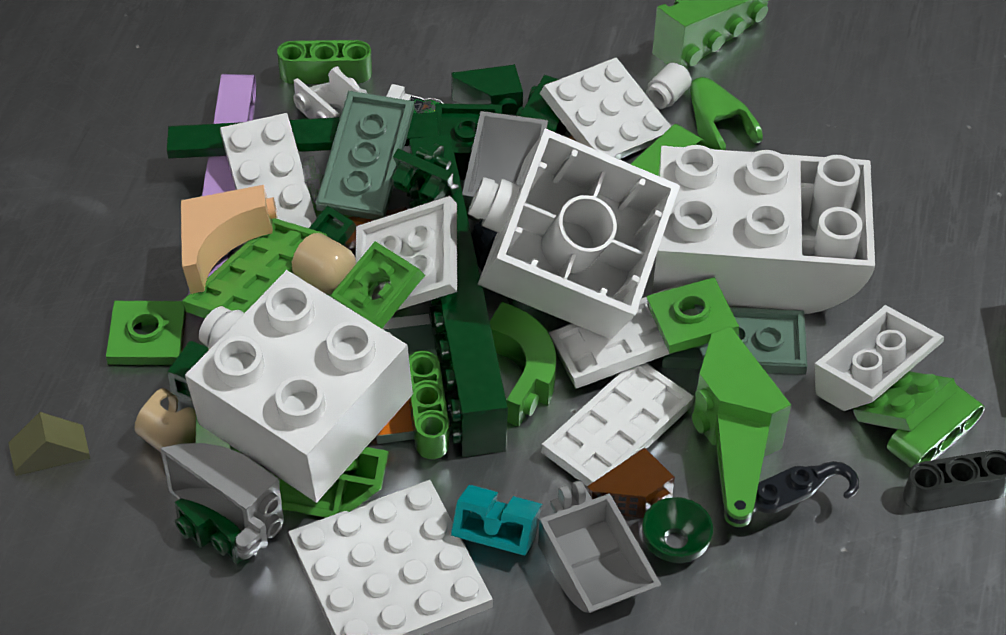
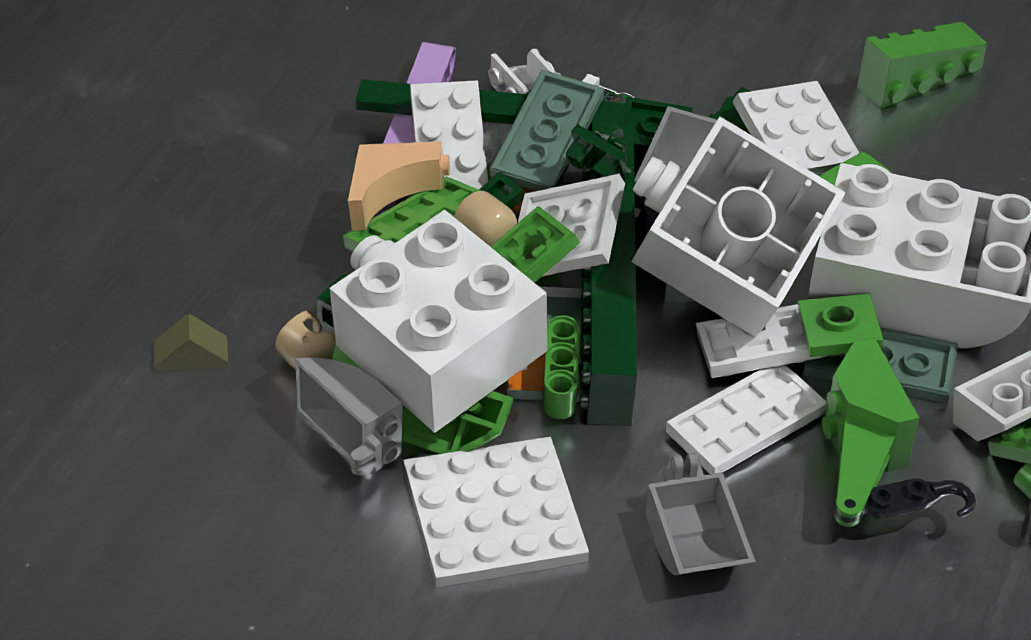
camera: 10 degrees right, 5 degrees down
bright green piece [106,301,186,365] -> none
dark green slope [174,498,244,564] -> none
bright green beam [277,40,372,84] -> none
dark green slope [451,64,523,116] -> none
teal brick [451,485,542,555] -> none
bright green arch [490,302,556,427] -> none
reddish brown slope [587,447,675,518] -> none
dark green piece [642,497,713,563] -> none
white brick [646,63,692,109] -> none
bright green animal [690,77,763,150] -> none

